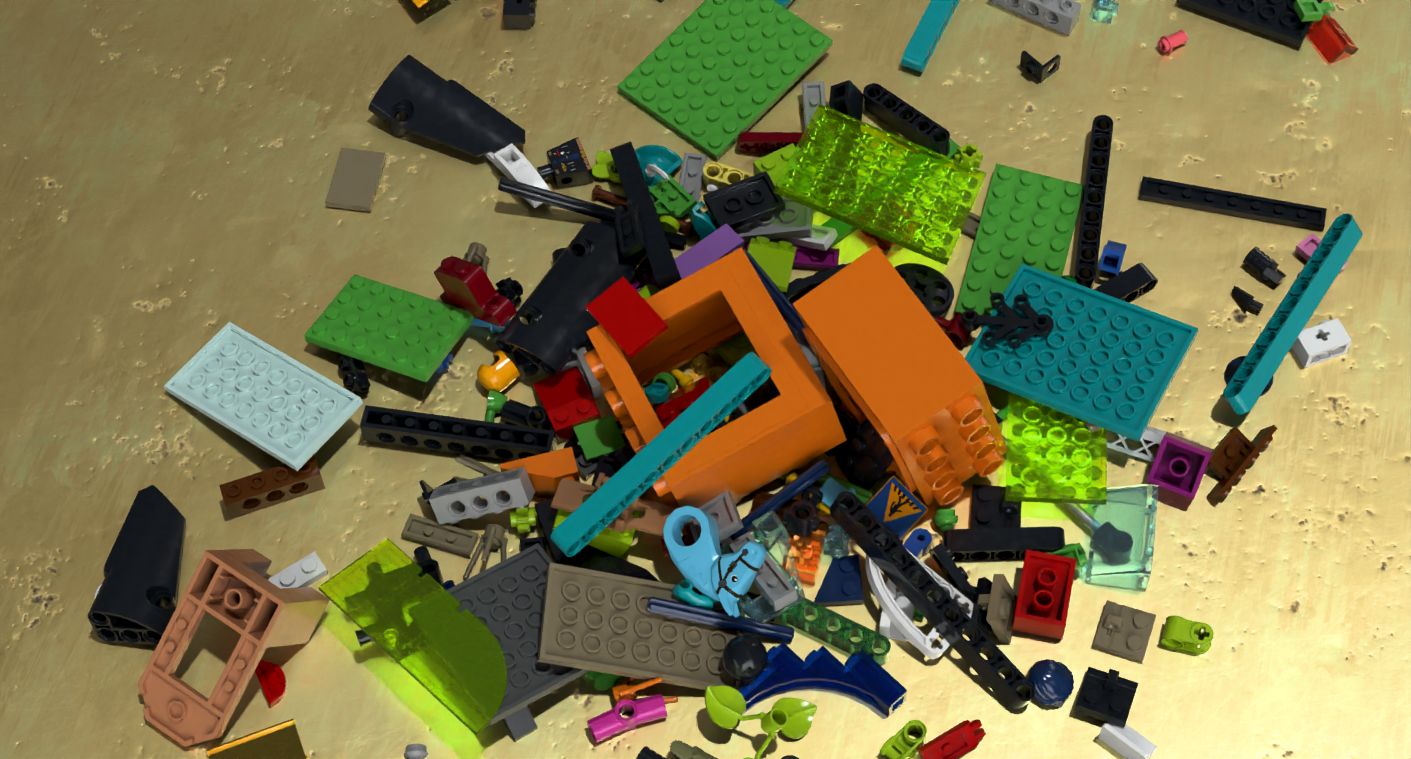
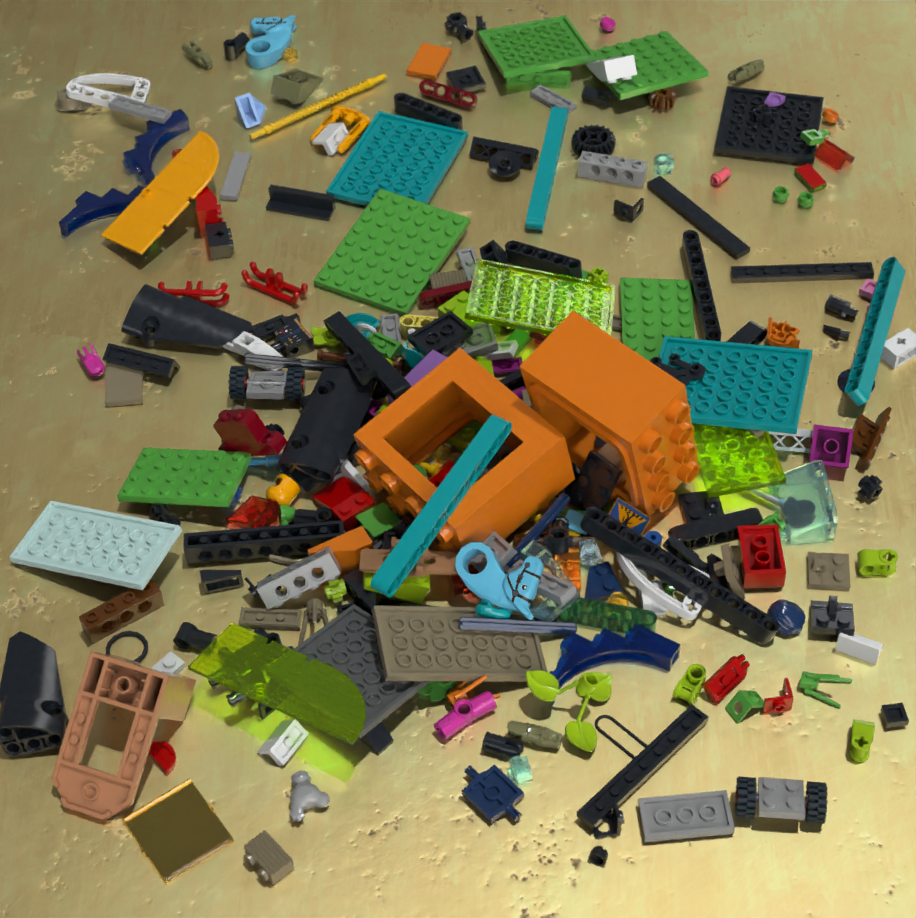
camera: 15 degrees left, 10 degrees down
red tile [585,276,669,359] -> none
black piece [722,635,768,681] -> none
bright green plate [933,509,958,533] -> none
blue leg [1098,240,1127,274] -> none
none -> dark pink arm [76,343,105,377]
none -> black panel [102,343,180,378]
none -> black piece [106,631,148,662]
none -> red piece [158,281,230,307]
none -> black piece [173,622,218,653]
none -> black slope [200,570,244,594]
none -> clear red slope [226,495,280,529]
none -> plate [228,366,306,401]
none -> red piece [241,261,308,304]
none -> black hinge [252,313,301,341]
none -> white panel [257,719,309,766]
none -> dark tan brick [429,269,467,298]
none -> clear yellow tile [607,592,629,613]
none -> black tile [647,176,750,259]
none -> orange piece [767,317,800,349]
none -> bright green plate [772,186,789,202]
none -> red tile [794,163,827,192]
none -> bright green plate [797,192,814,207]
none -> black gear [858,475,883,499]

